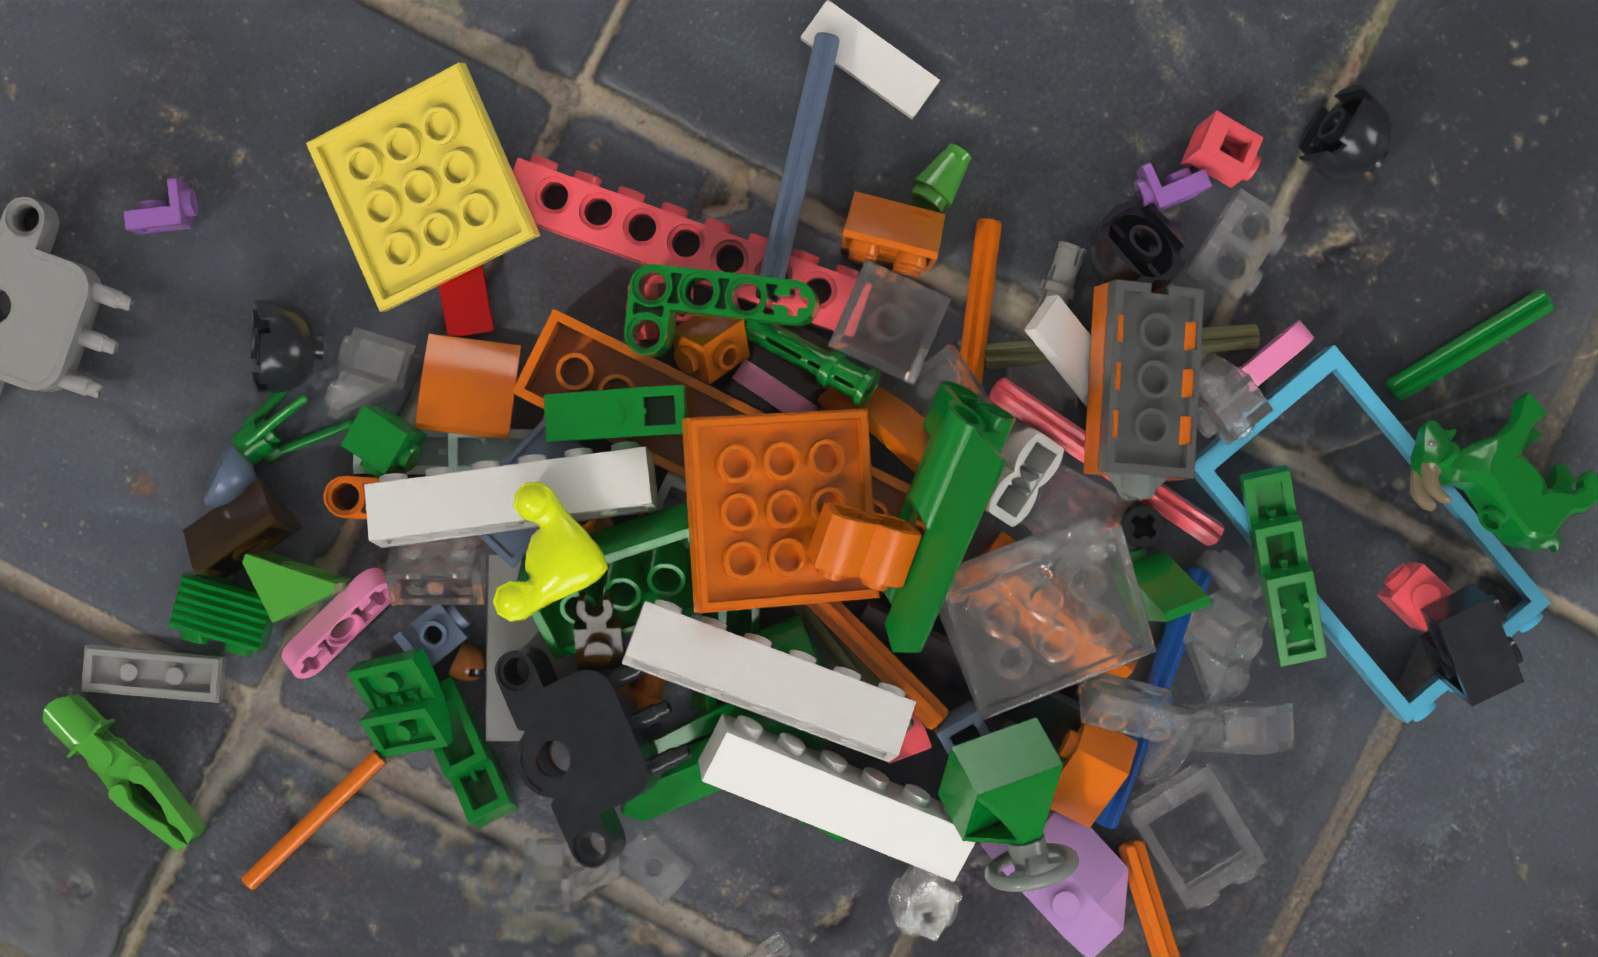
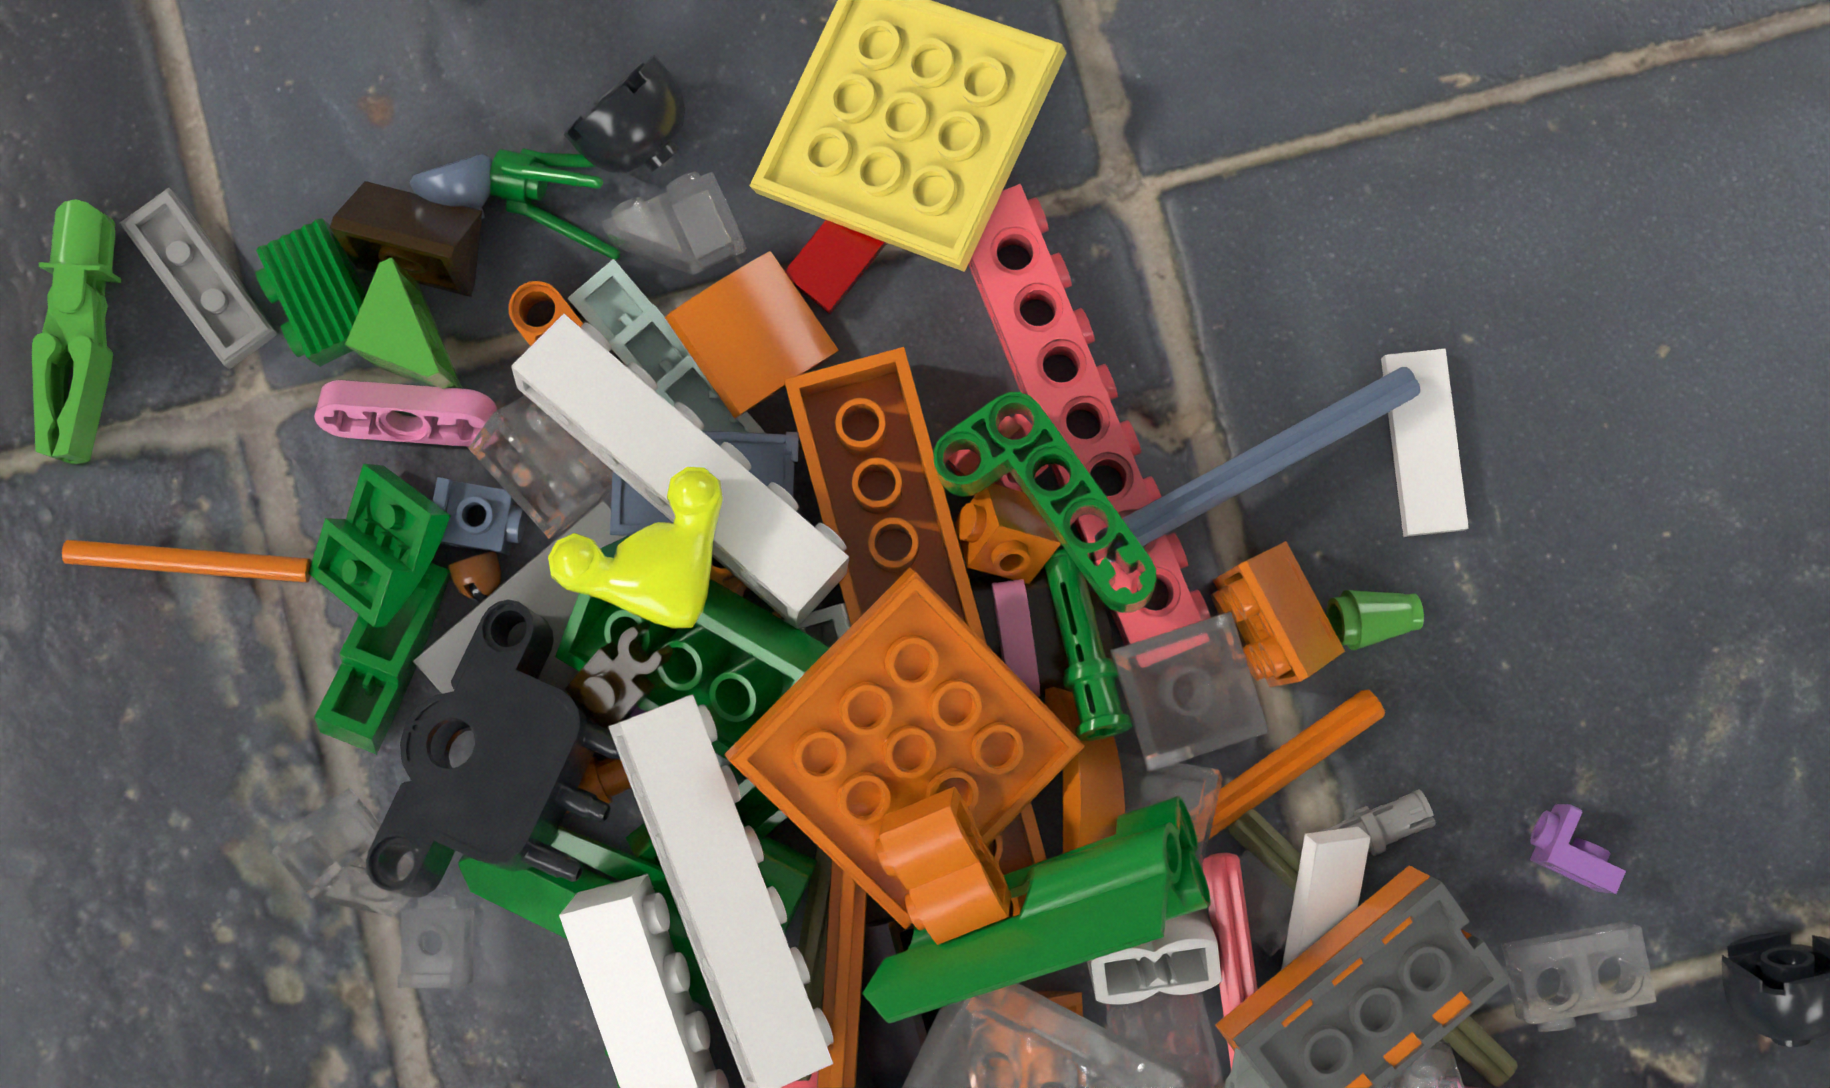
camera: 45 degrees right, 5 degrees down
green brick [341,405,427,477] -> none
green slope [544,385,688,442] -> none
black cylinder [1089,201,1186,293] -> none
coral brick [1180,110,1264,188] -> none

